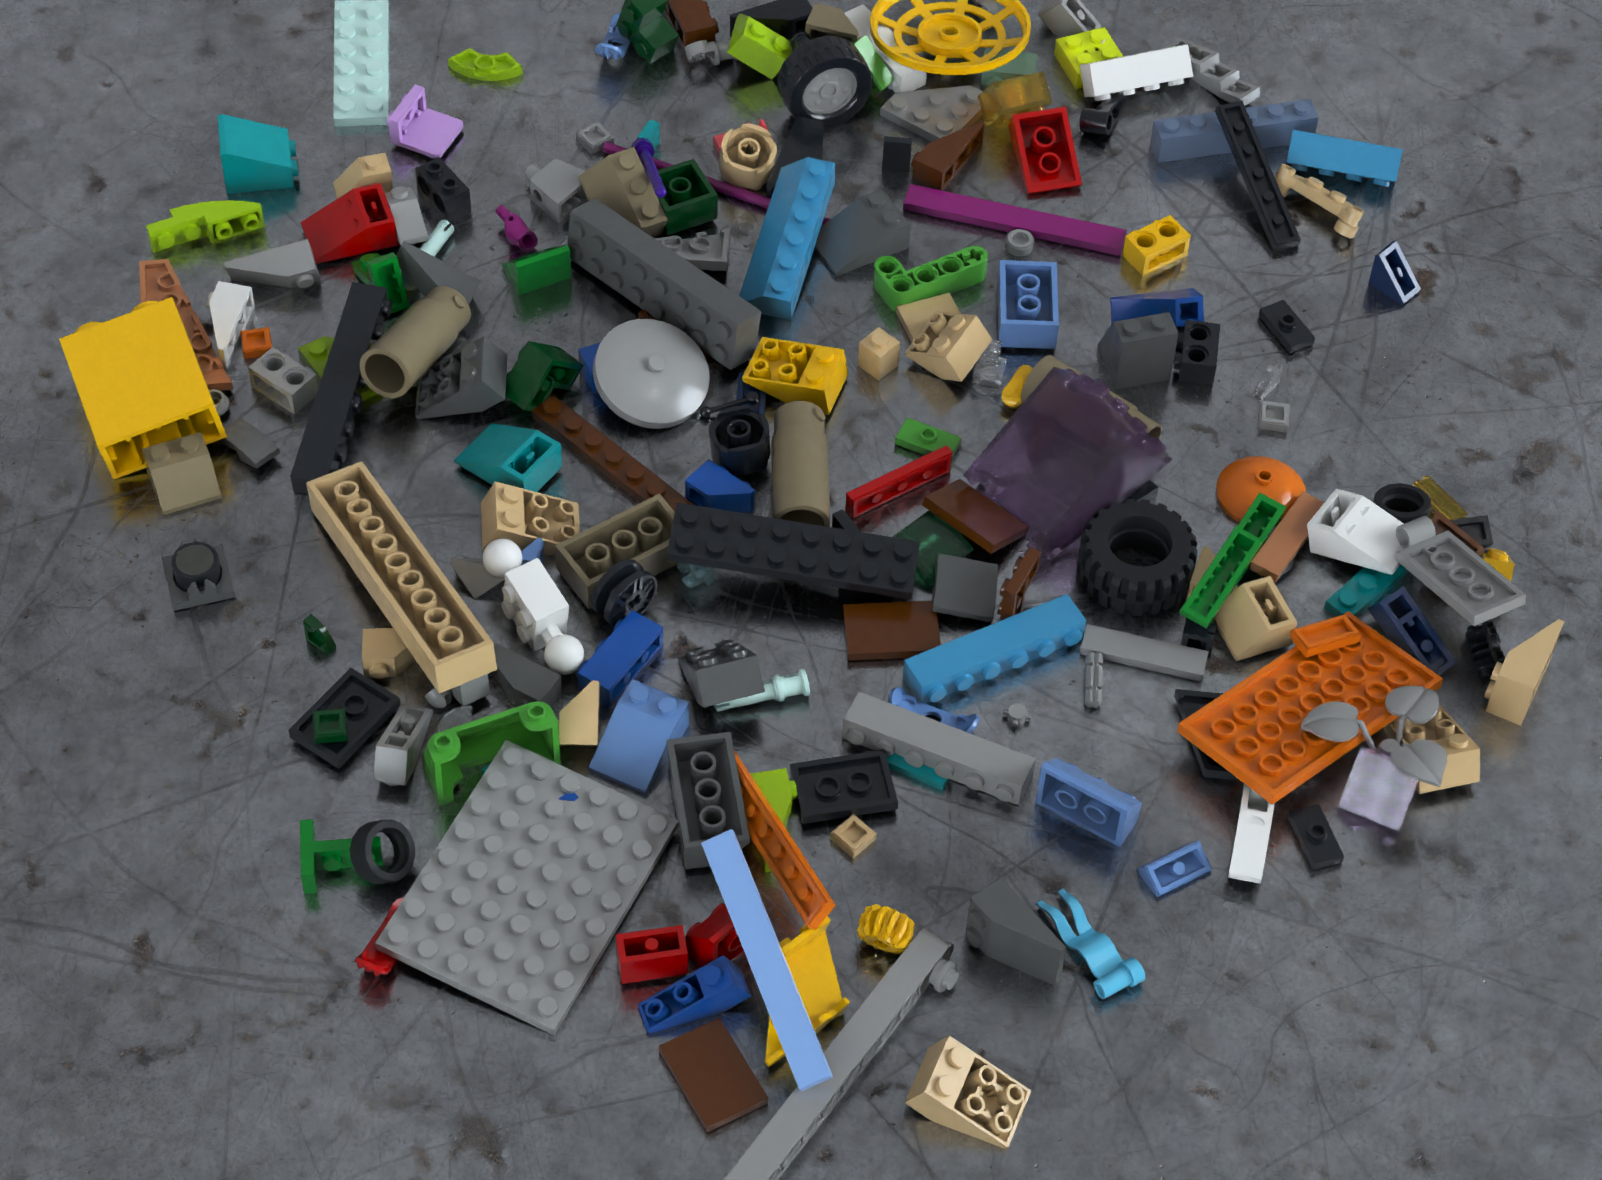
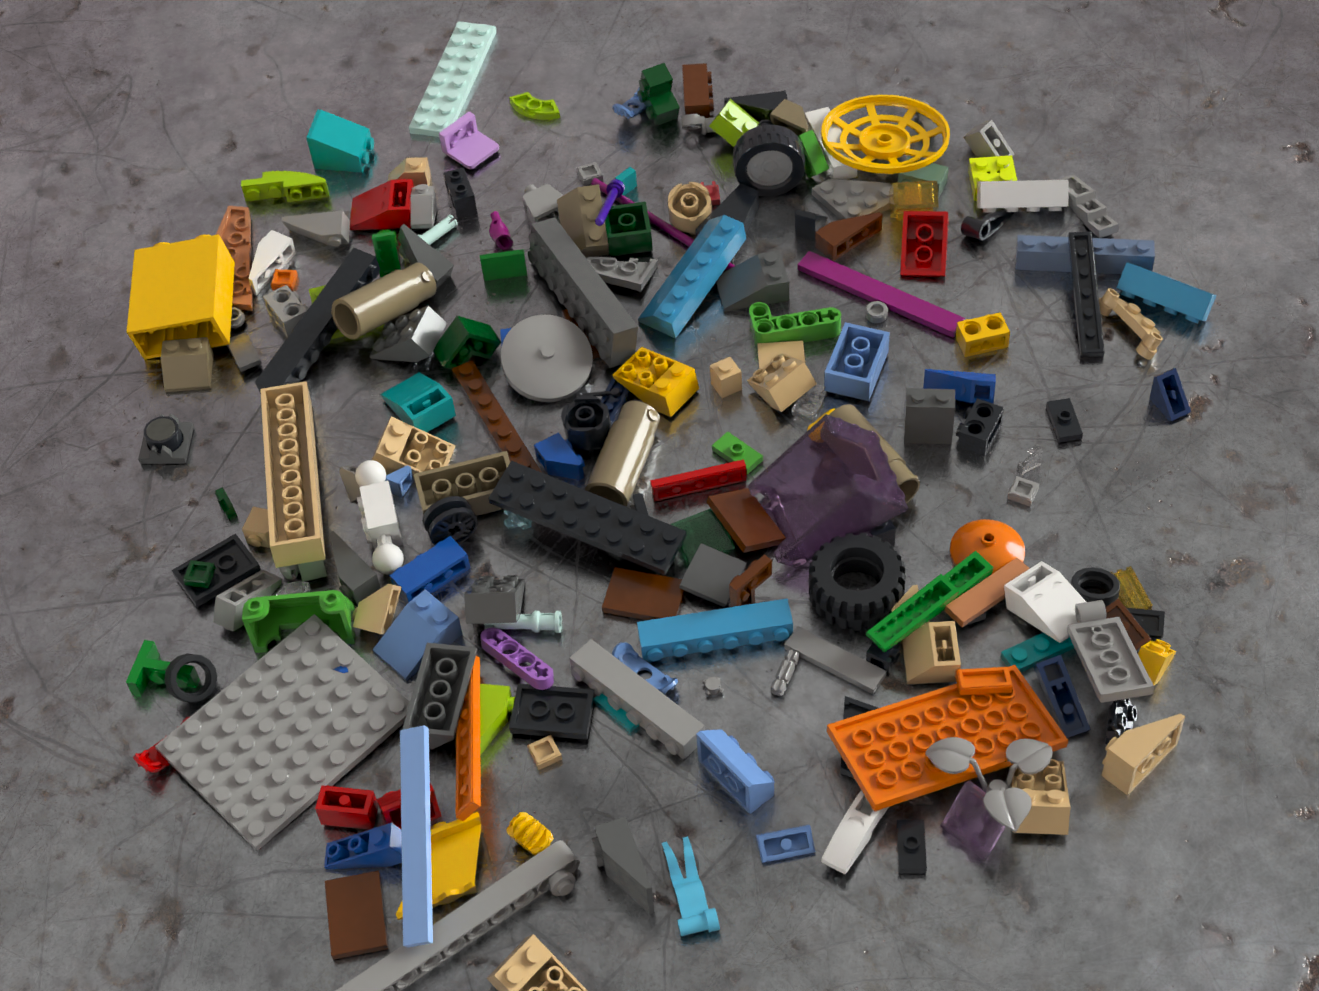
camera: 25 degrees right, 0 degrees up
none -> medium lavender beam [481,627,554,690]

